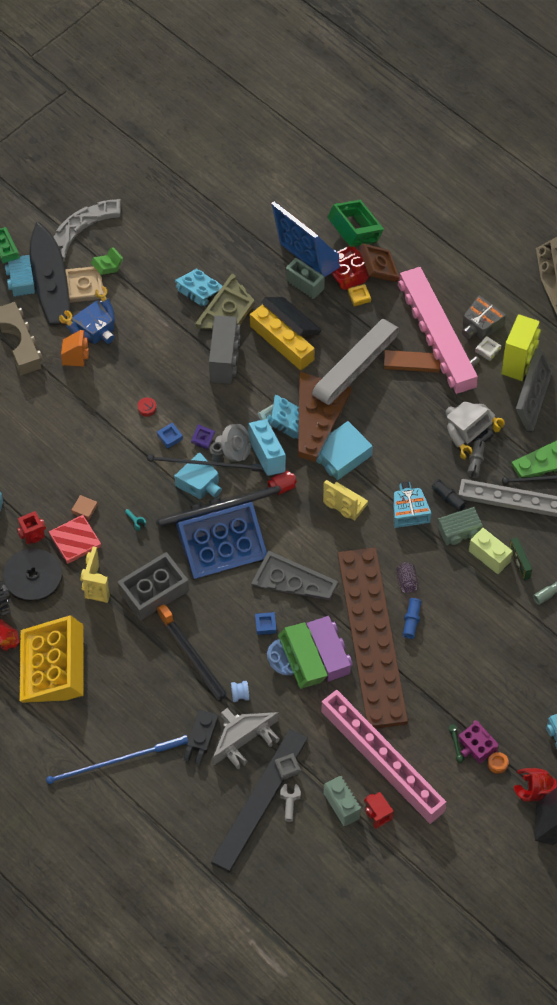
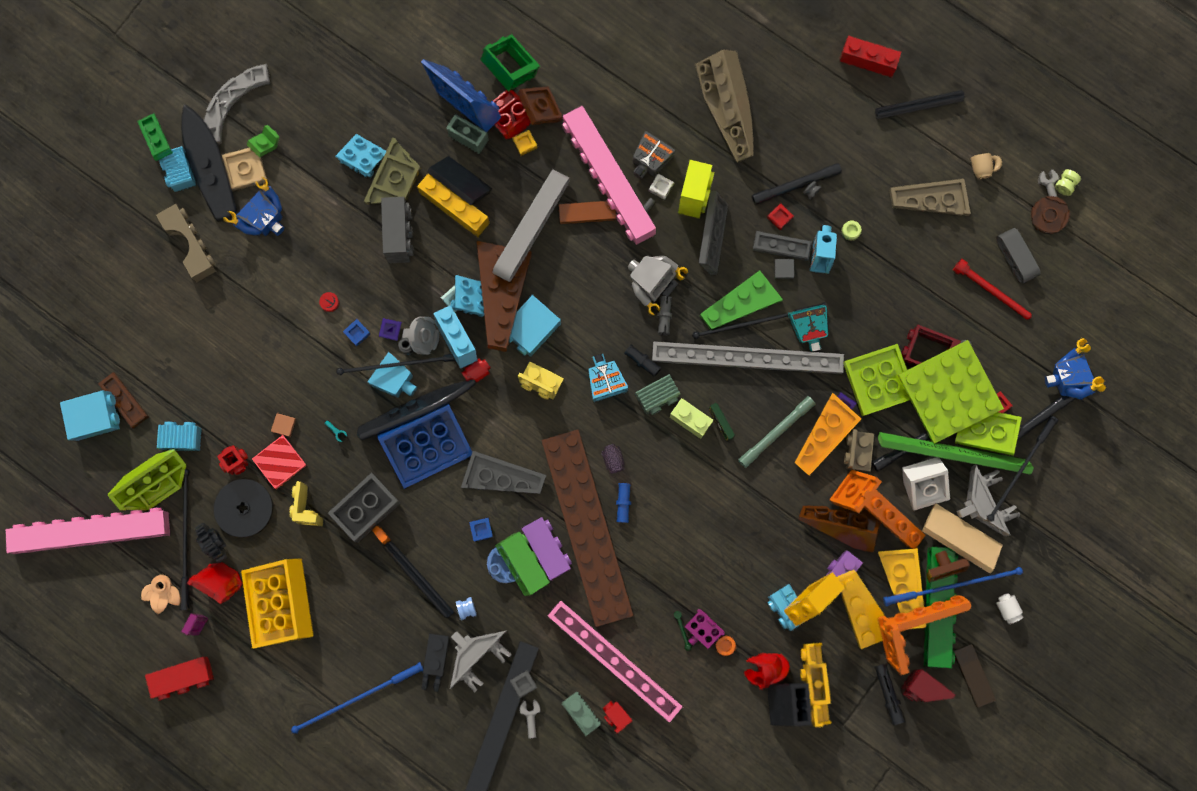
camera: 10 degrees left, 20 degrees up
orange slope [61,330,89,367] -> none

